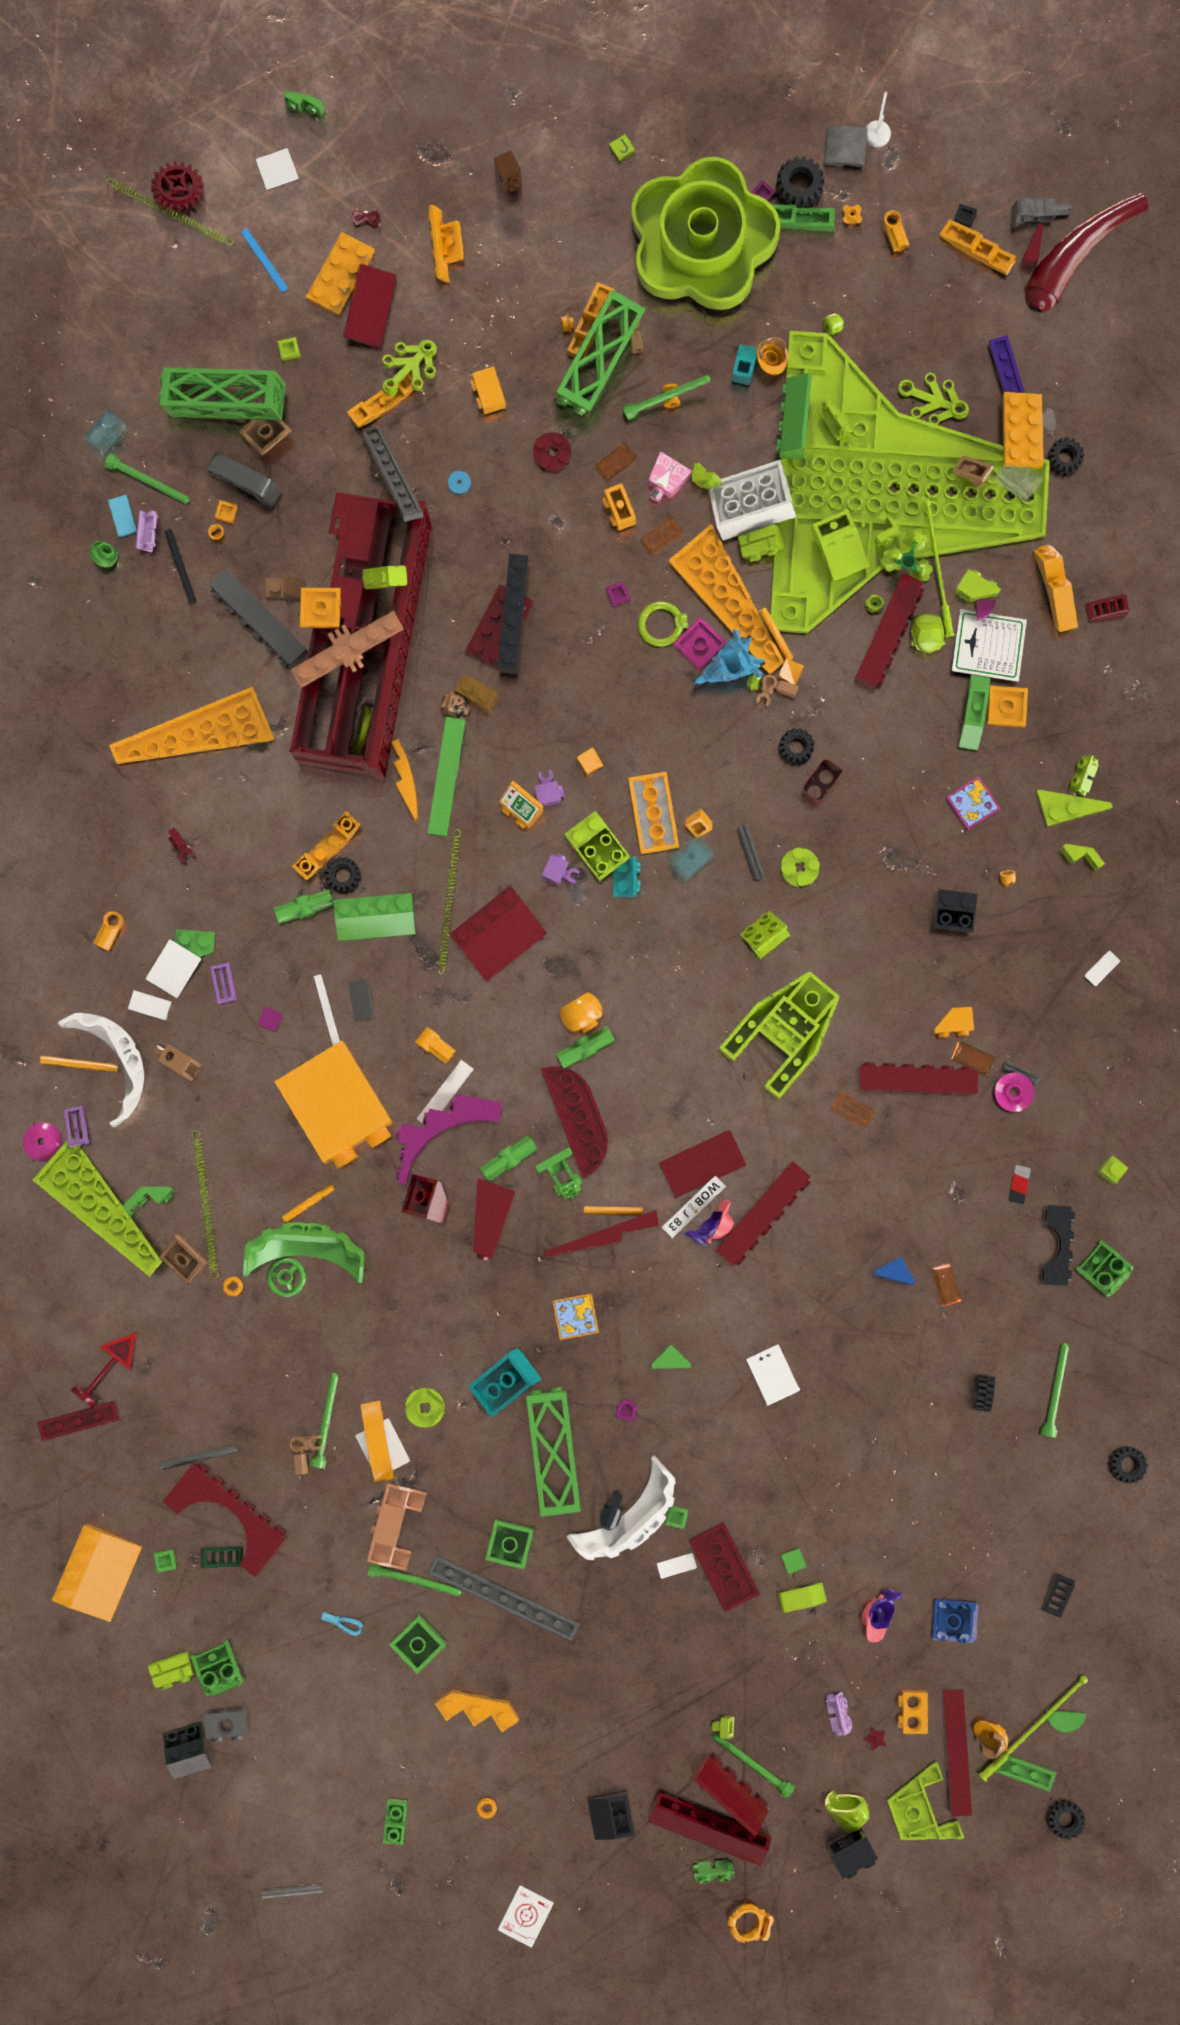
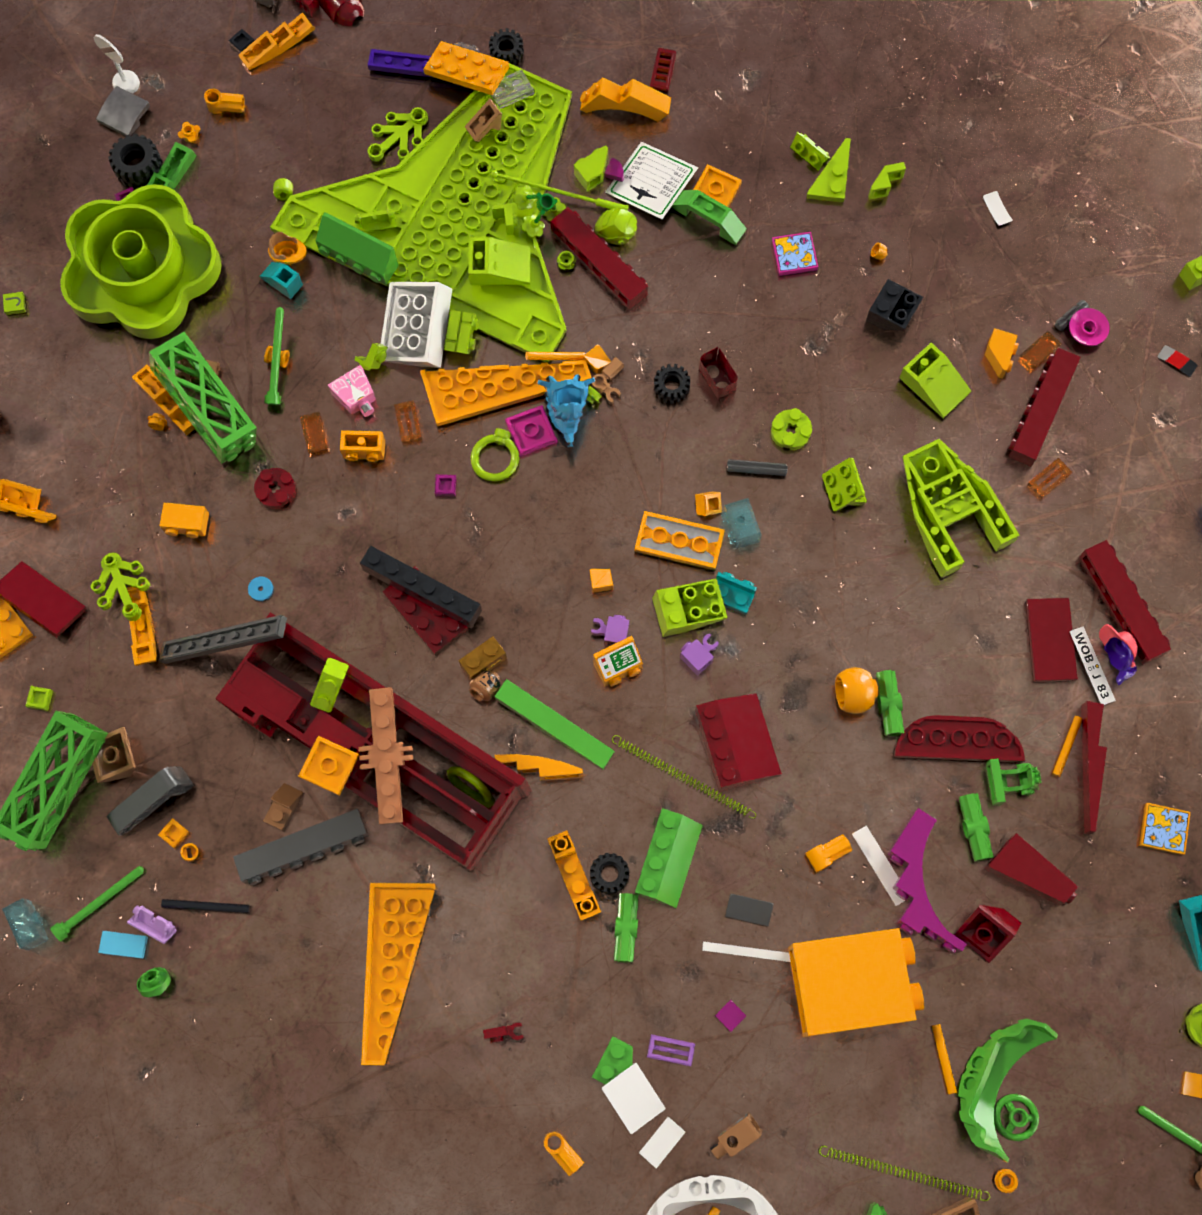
camera: 65 degrees left, 10 degrees down
none -> lime slope [899,343,972,418]

